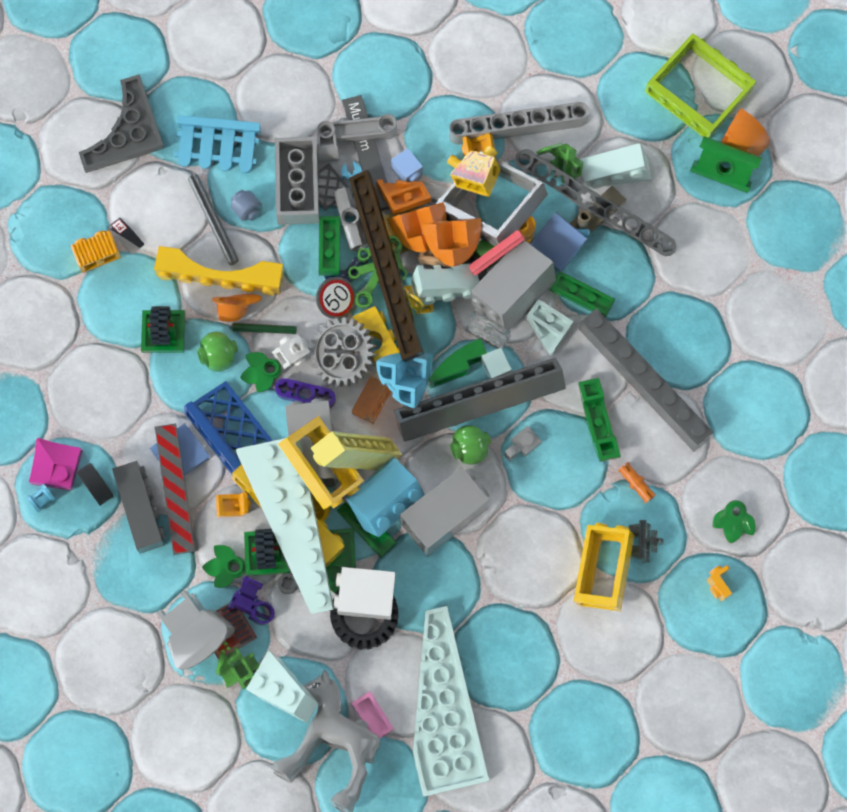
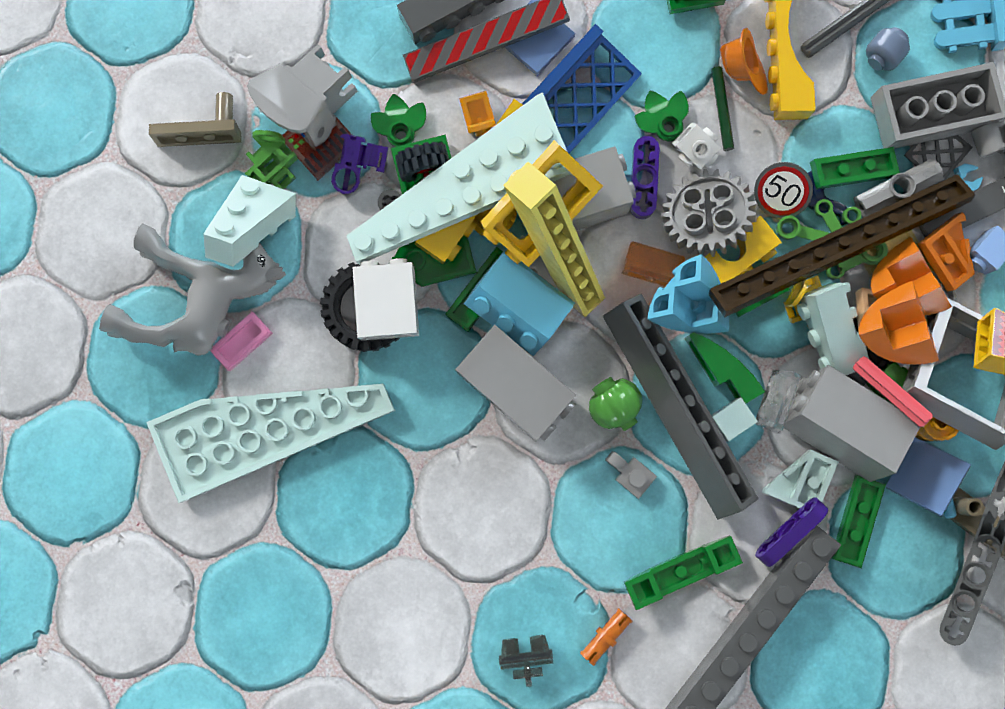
camera: 85 degrees right, 10 degrees up
bright green plant [197,331,238,372] -> none
yellow piece [573,523,635,612] -> none
none -> dark tan piece [149,92,241,147]
none -> dark purple beam [755,497,828,567]

